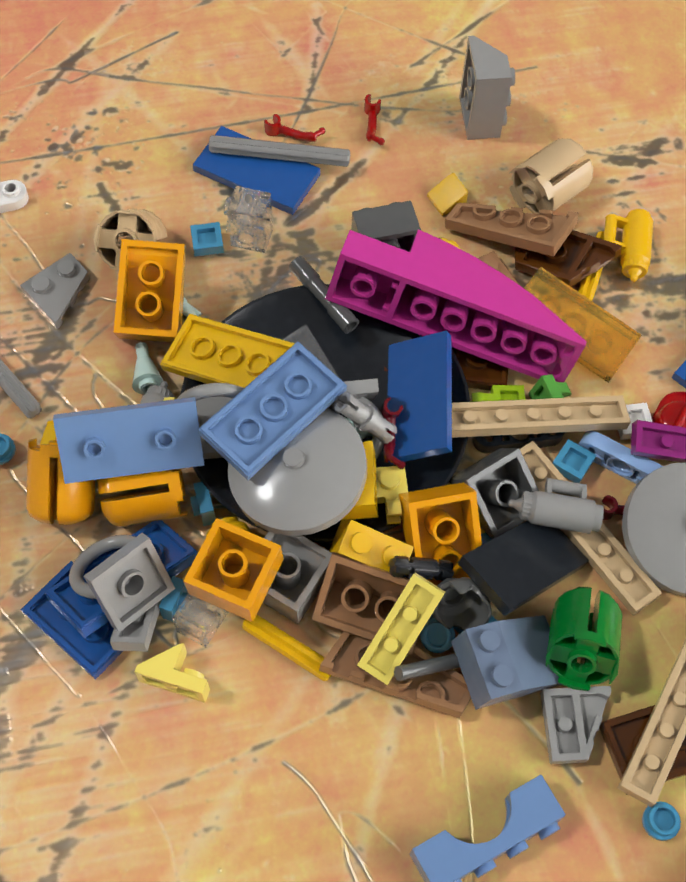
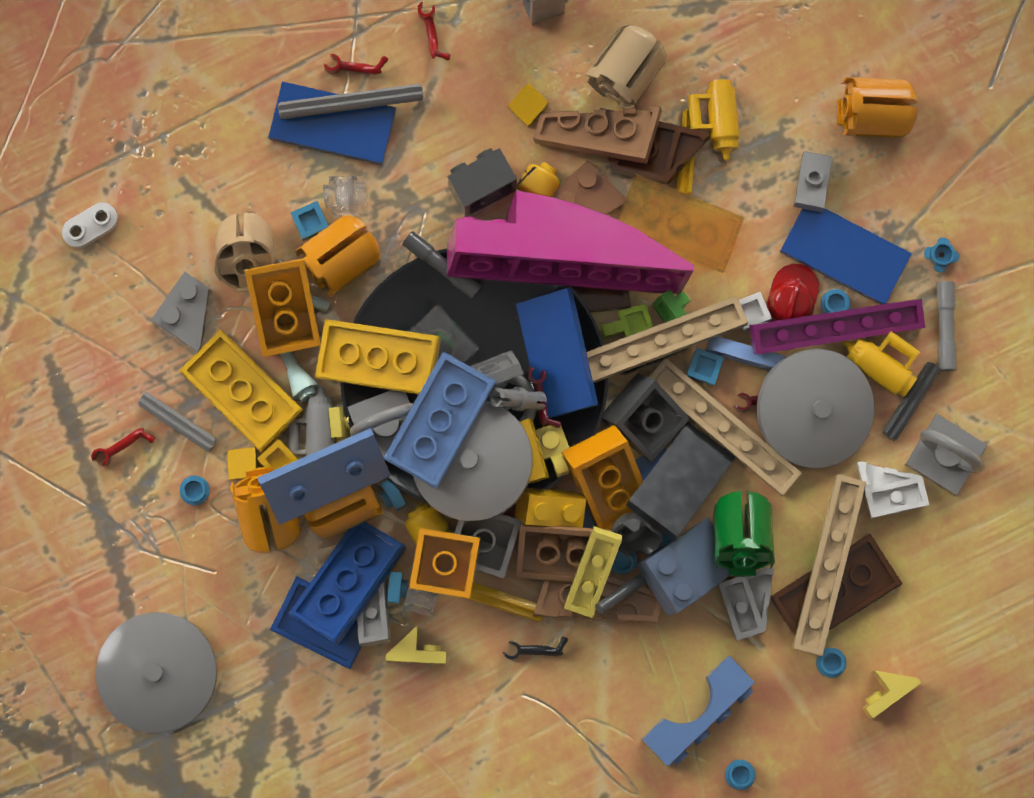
camera: 15 degrees left, 20 degrees up
light grey tile [69,533,175,632] -> none
black axle [388,556,454,581] -> none
light grey piece [508,478,604,534] -> none
none -> yellow tile [179,329,304,453]
none -> light orange cylinder [295,215,380,298]
none -> black piece [503,636,568,660]

